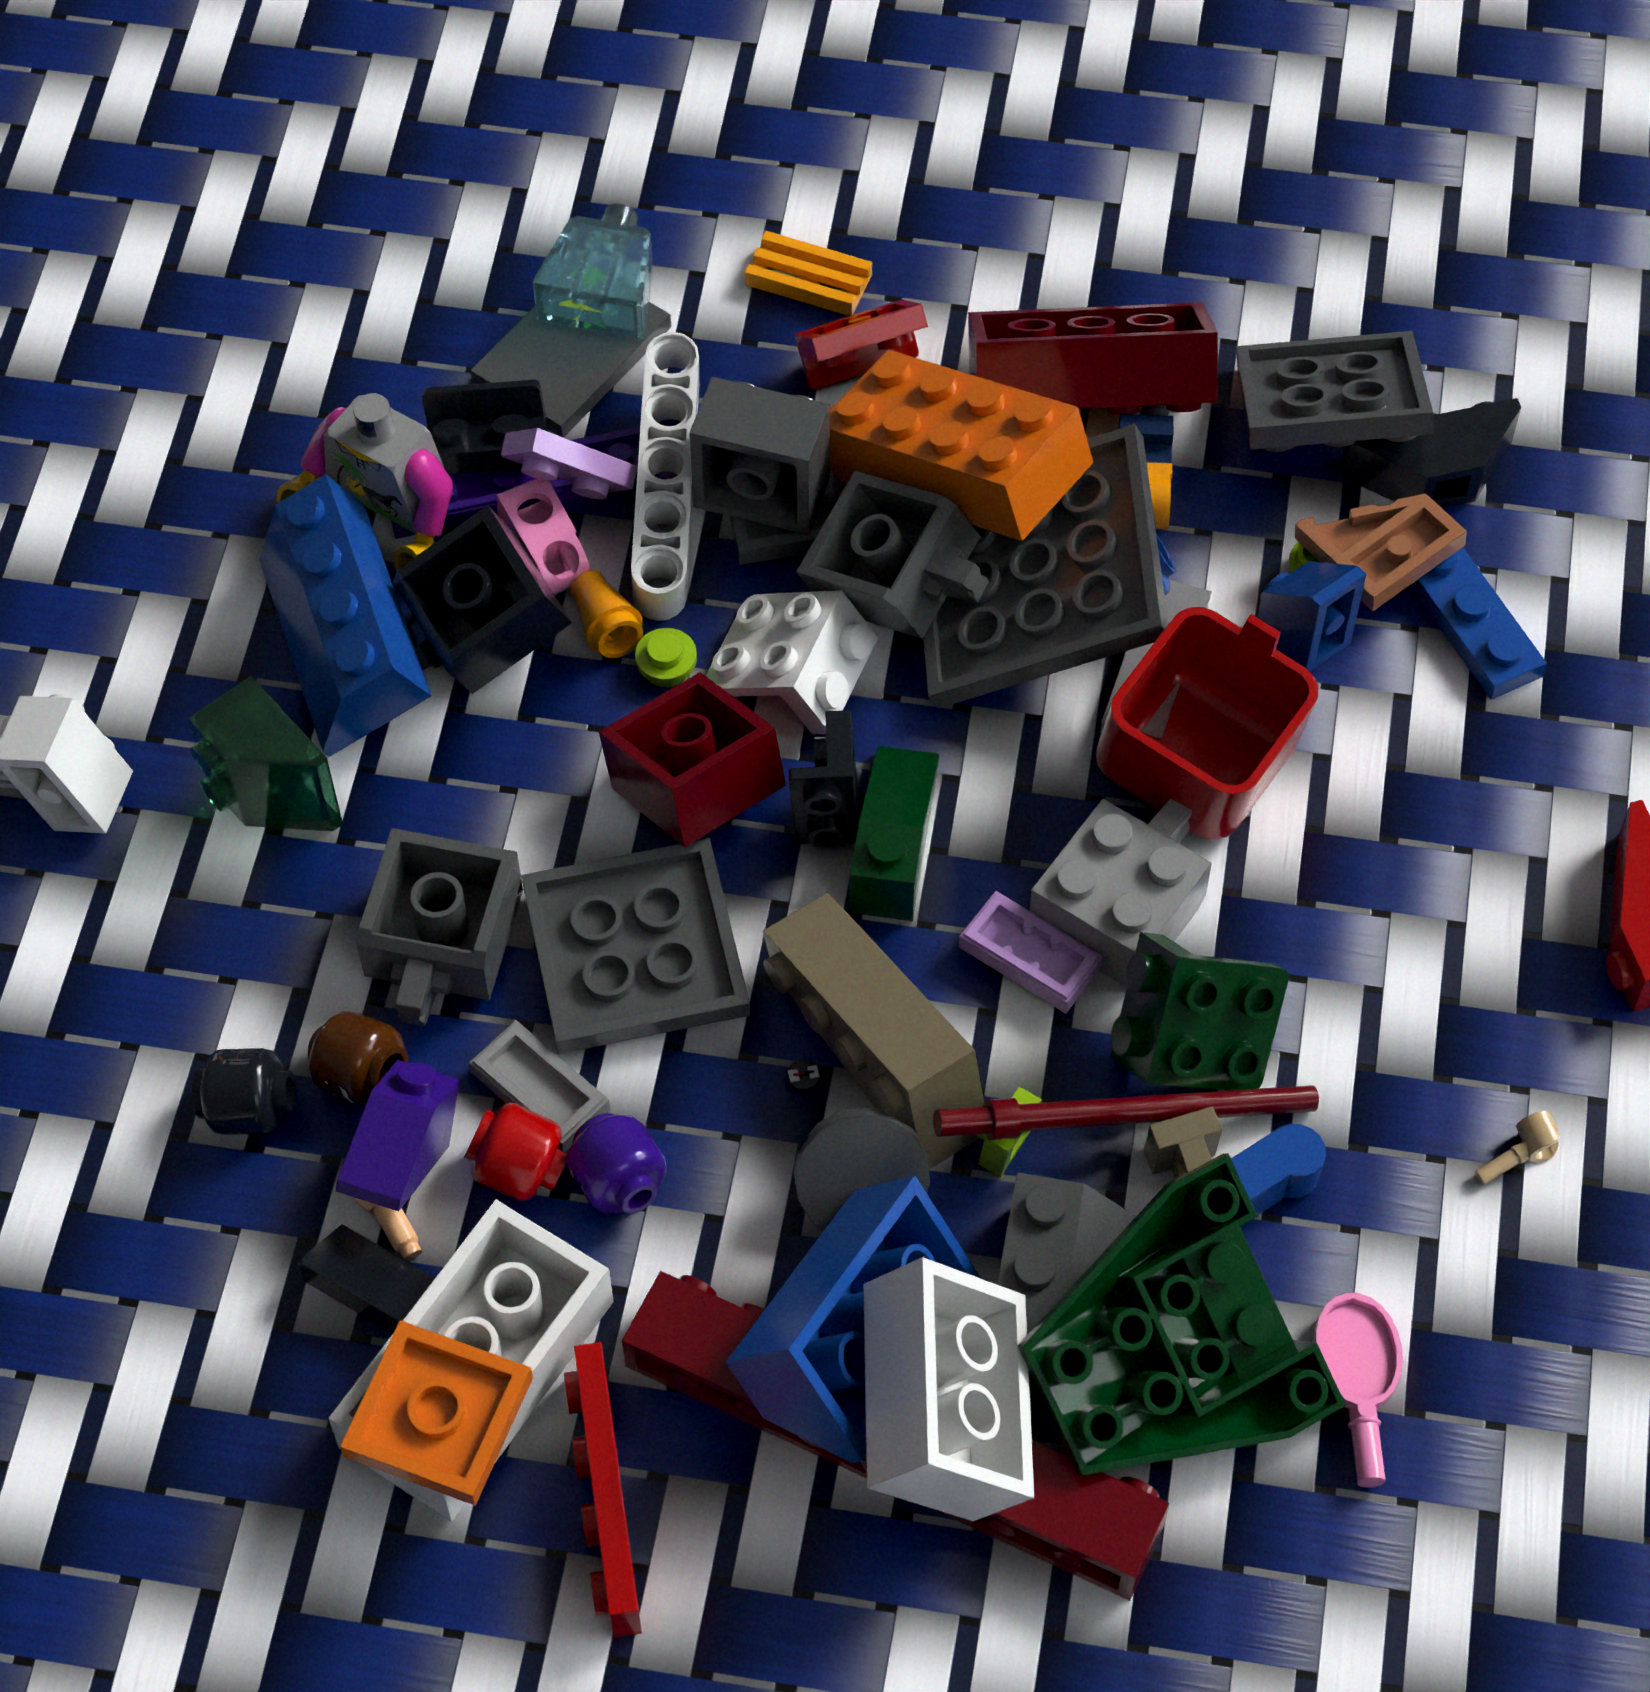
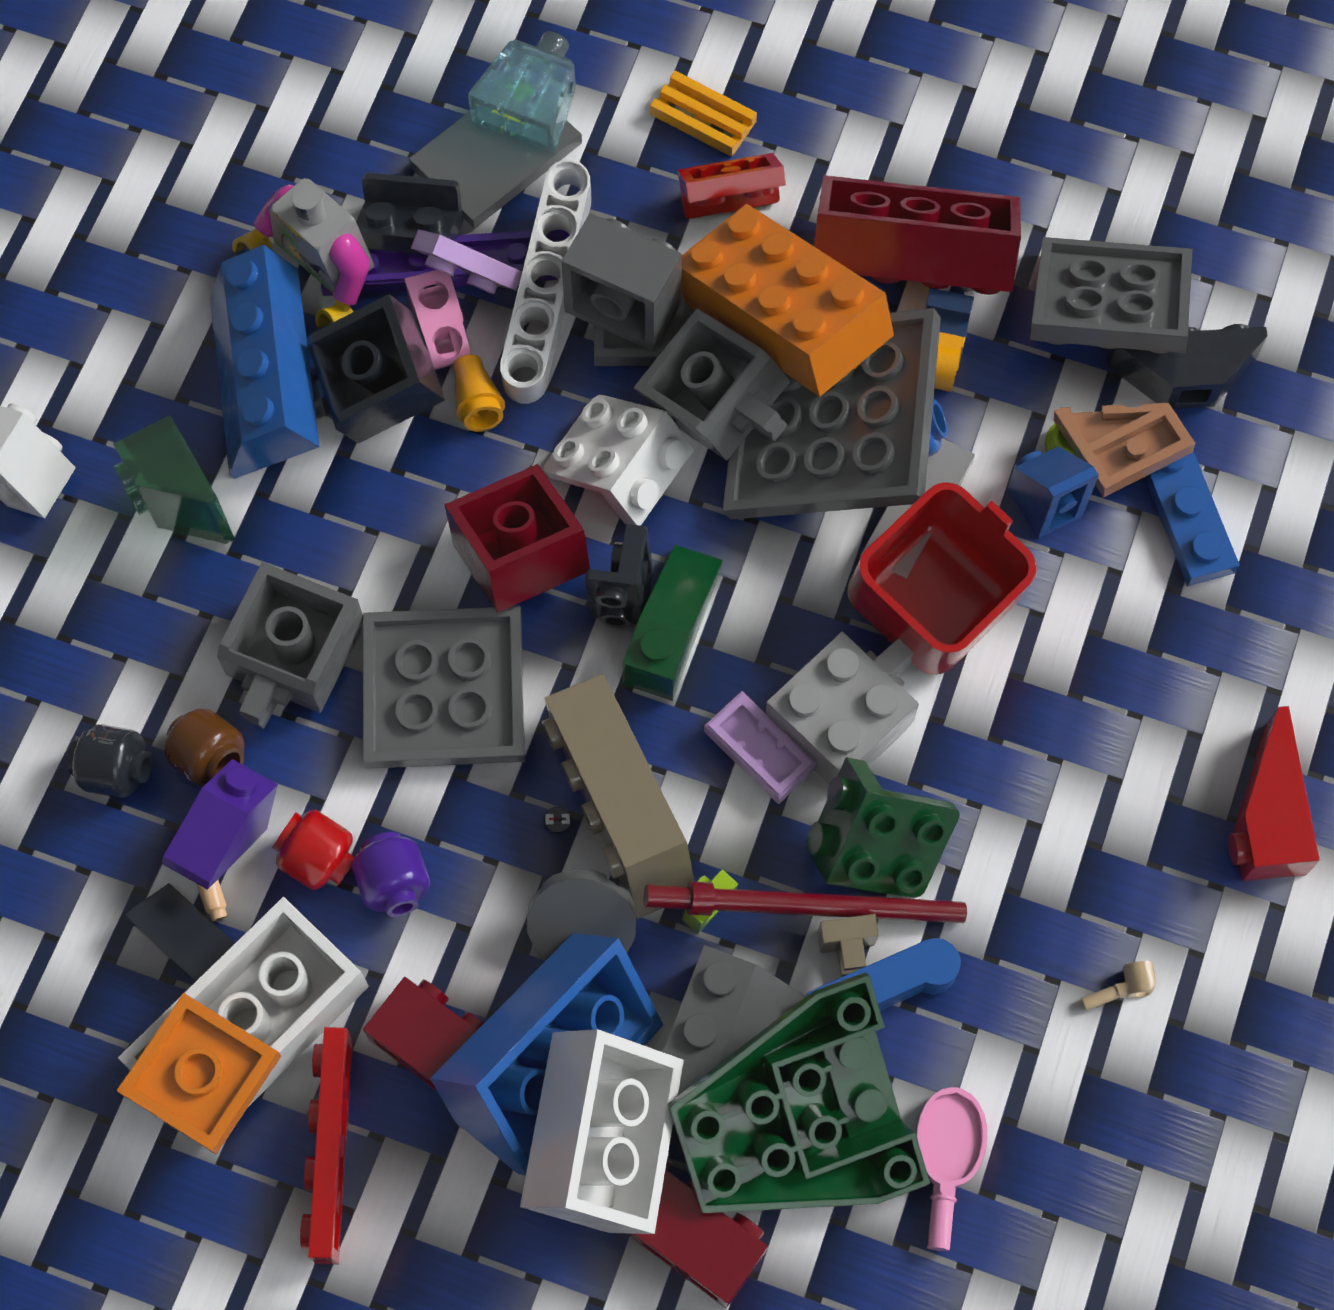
camera: 10 degrees right, 10 degrees up
light grey tile [469,1020,610,1152] -> none
lime plate [635,628,697,687] -> none

